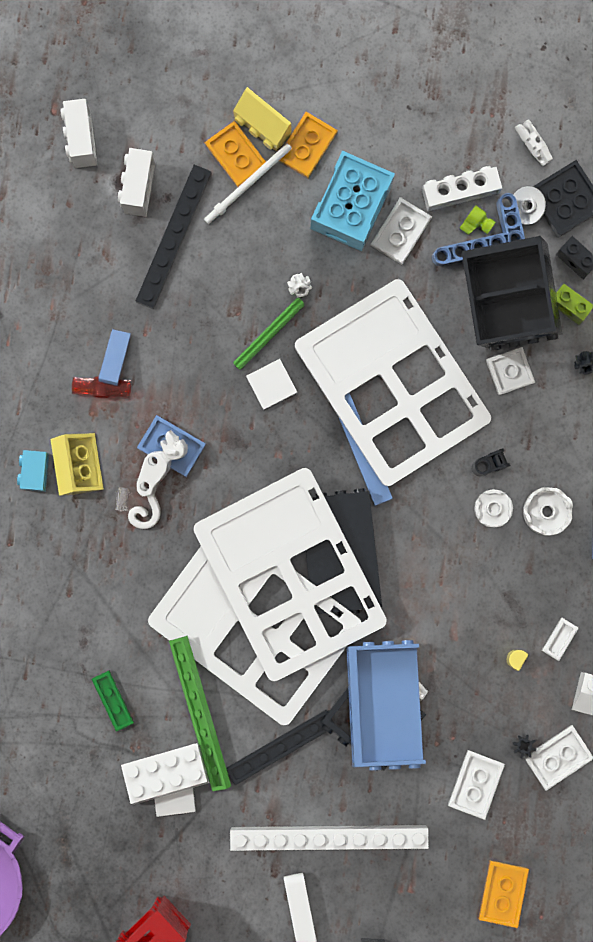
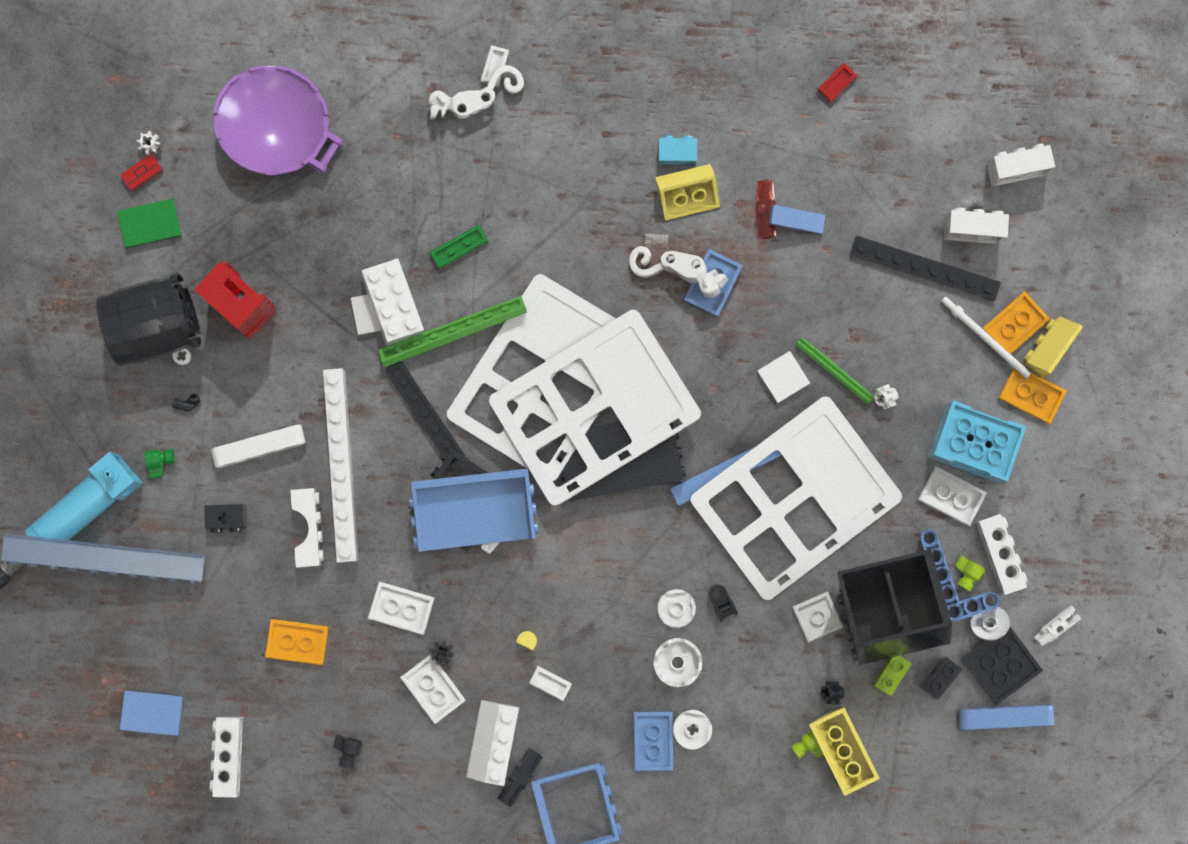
camera: 85 degrees right, 0 degrees up
none -> white arch [290,488,324,568]

